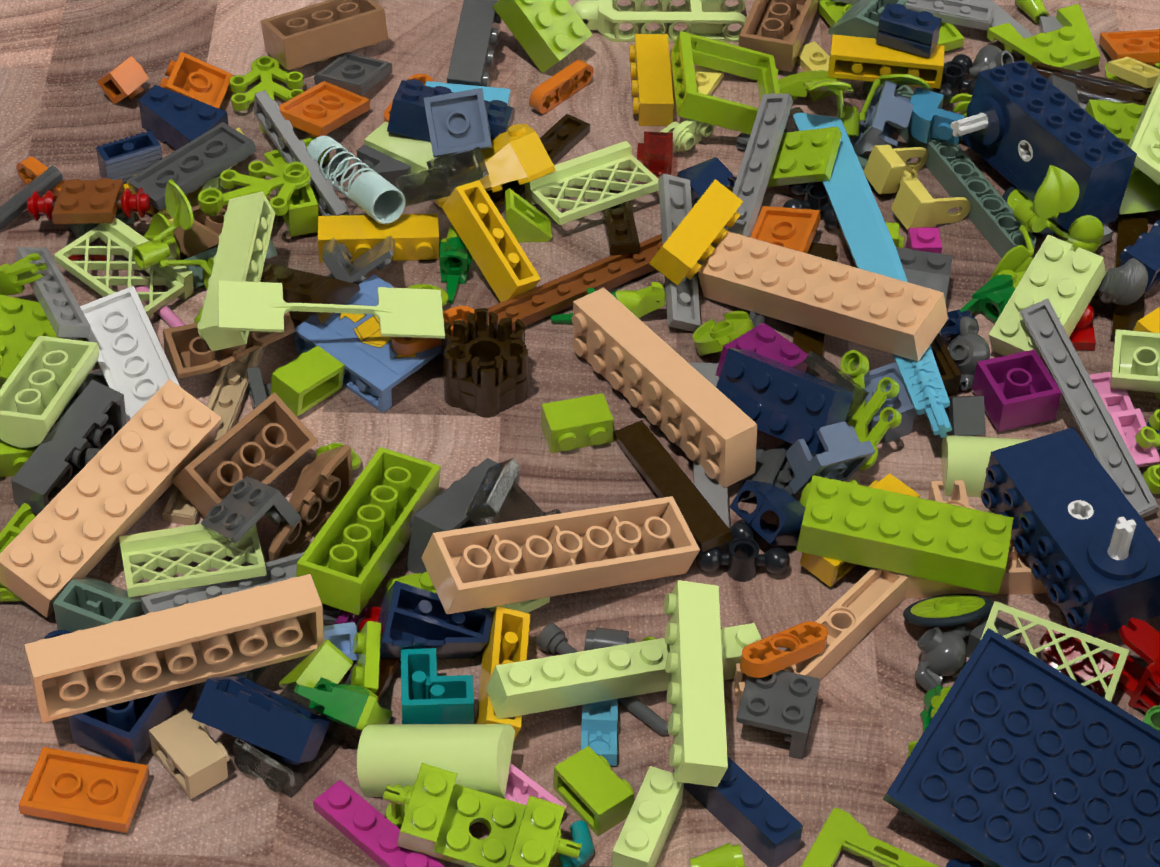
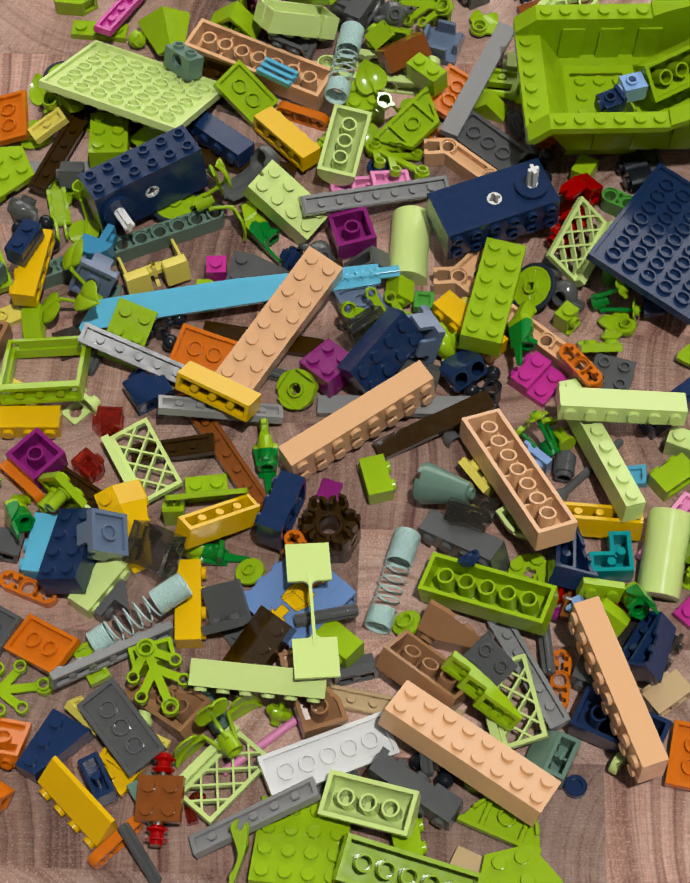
camera: 85 degrees left, 15 degrees up
none -> green animal [4,494,35,539]
none -> magenta brick [5,427,68,489]
none -> lime plate [36,471,88,513]
none -> yellow slope [37,755,118,850]
none -> clear red brick [71,447,106,484]
none -> lime plate [165,473,249,503]
none -> dark blue brick [254,469,306,551]
none -> dark grey axle [293,604,359,627]
none -> magenta tile [317,478,343,502]
none -> light aqua piece [364,526,421,634]
none -> lime brick [386,274,415,308]
none -> bright green plate [413,291,435,312]
none -> sand green cone [413,462,476,504]
none -> lime slope [441,650,523,731]
none -> dark blue piece [458,549,481,567]
none -> green animal [508,300,538,366]
none -> dark pink plate [510,351,568,408]
none -> plant [515,409,560,457]
none -> light blue plate [523,440,552,475]
none -> lime brick [553,300,581,337]
none -> lime plate [577,339,623,353]
none -> lime plate [597,312,637,340]

